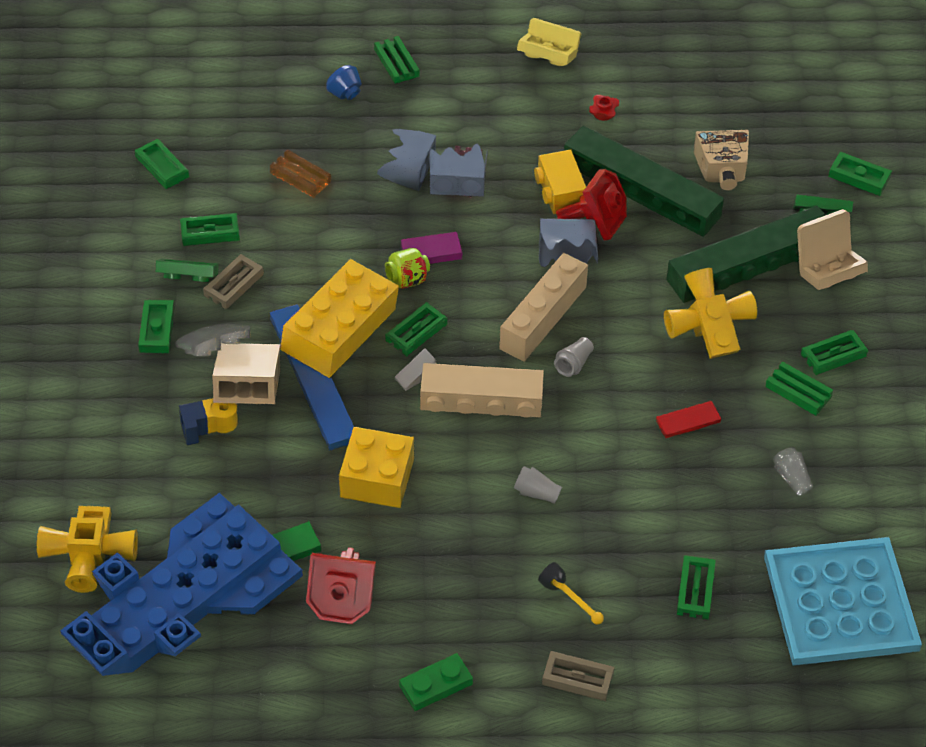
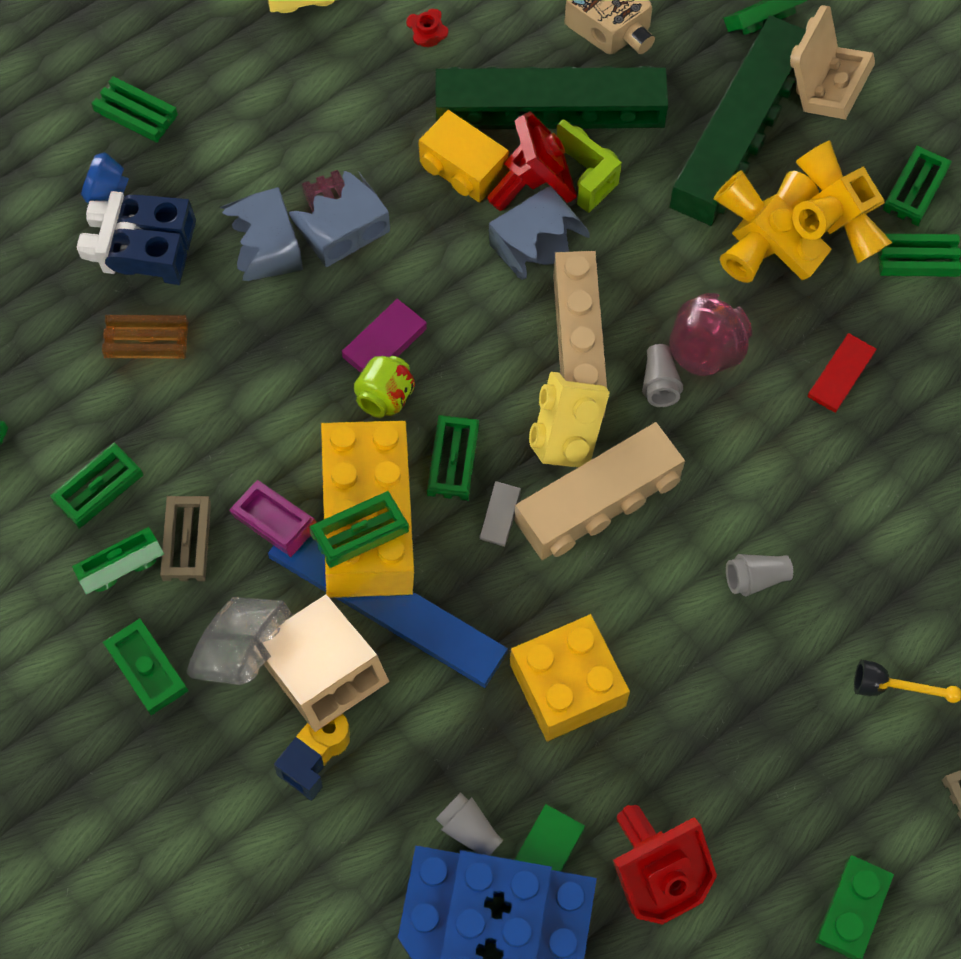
camera: 35 degrees left, 15 degrees up
none -> dark blue hips [77,191,196,285]
none -> magenta tile [229,480,317,557]
none -> green tile [309,491,409,568]
none -> light grey cone [436,792,503,856]
none -> light yellow bracket [529,372,610,467]
none -> lime bracket [556,119,622,213]
none -> clear pink cone [670,293,752,376]
none -> yellow brick [792,140,893,264]

